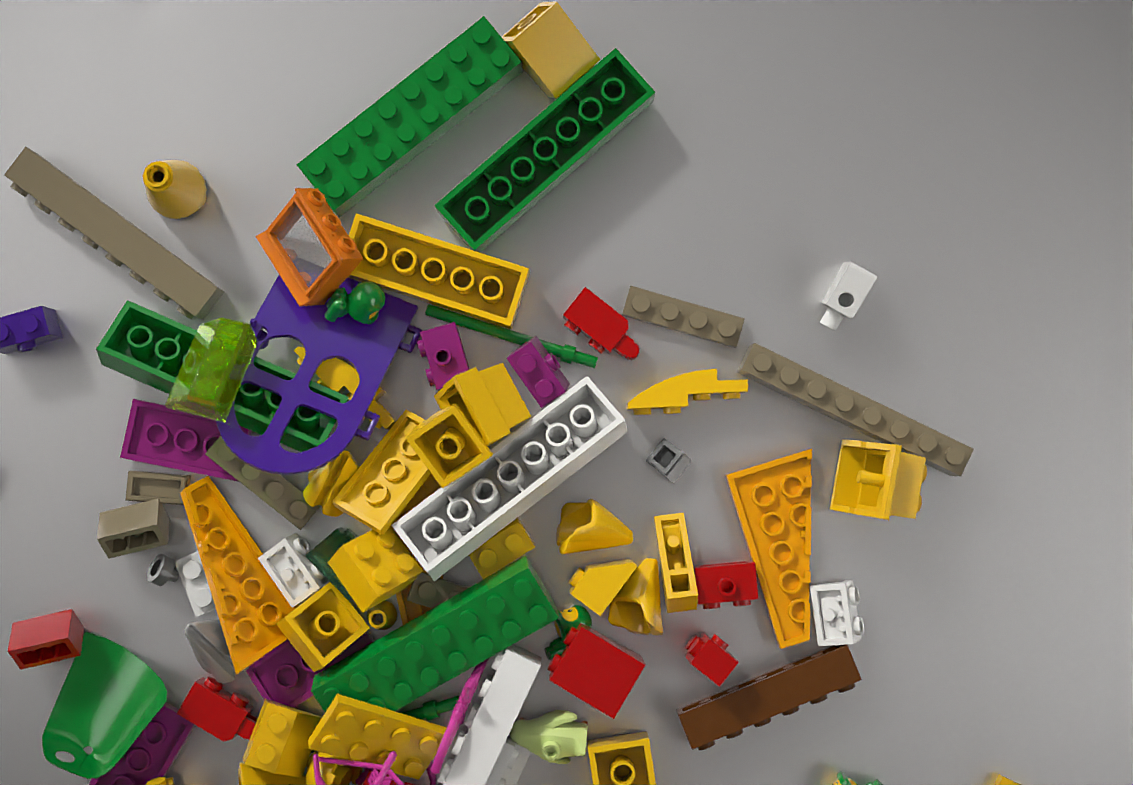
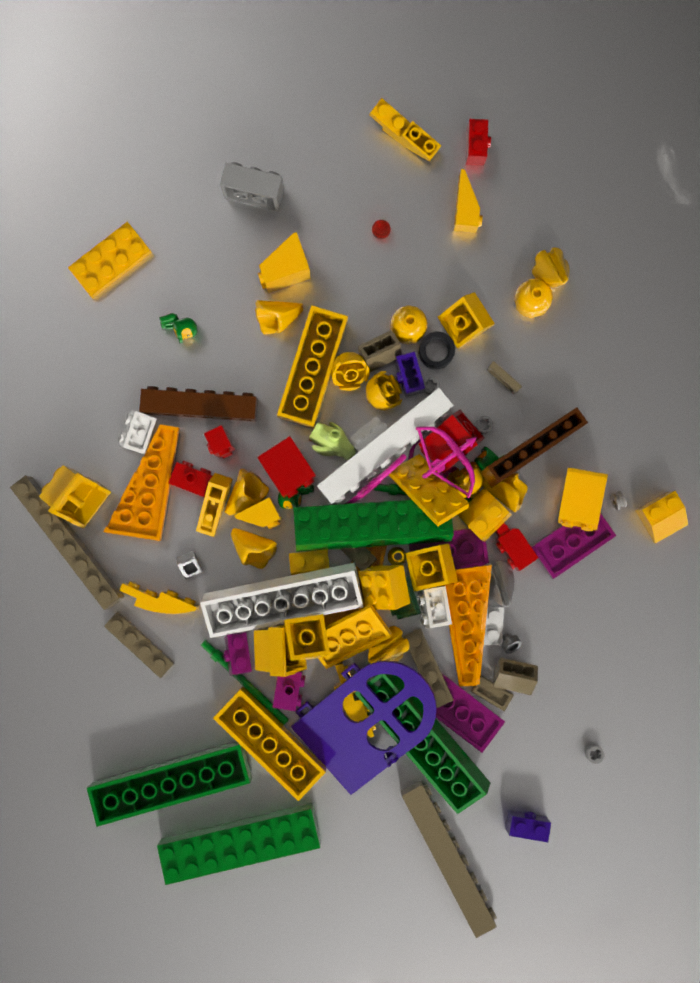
camera: 155 degrees left, 0 degrees up
red brick [7,609,84,670] -> none
green piece [42,632,167,779] -> none
yellow cone [143,159,207,219] -> none
clear neon green slope [165,317,258,422] -> none
orange window [255,188,363,306] -> none
green piece [325,281,385,324] -> none
yellow slope [502,2,600,99] -> none
red hinge [563,287,640,360] -> none
white torso [820,262,878,331] -> none

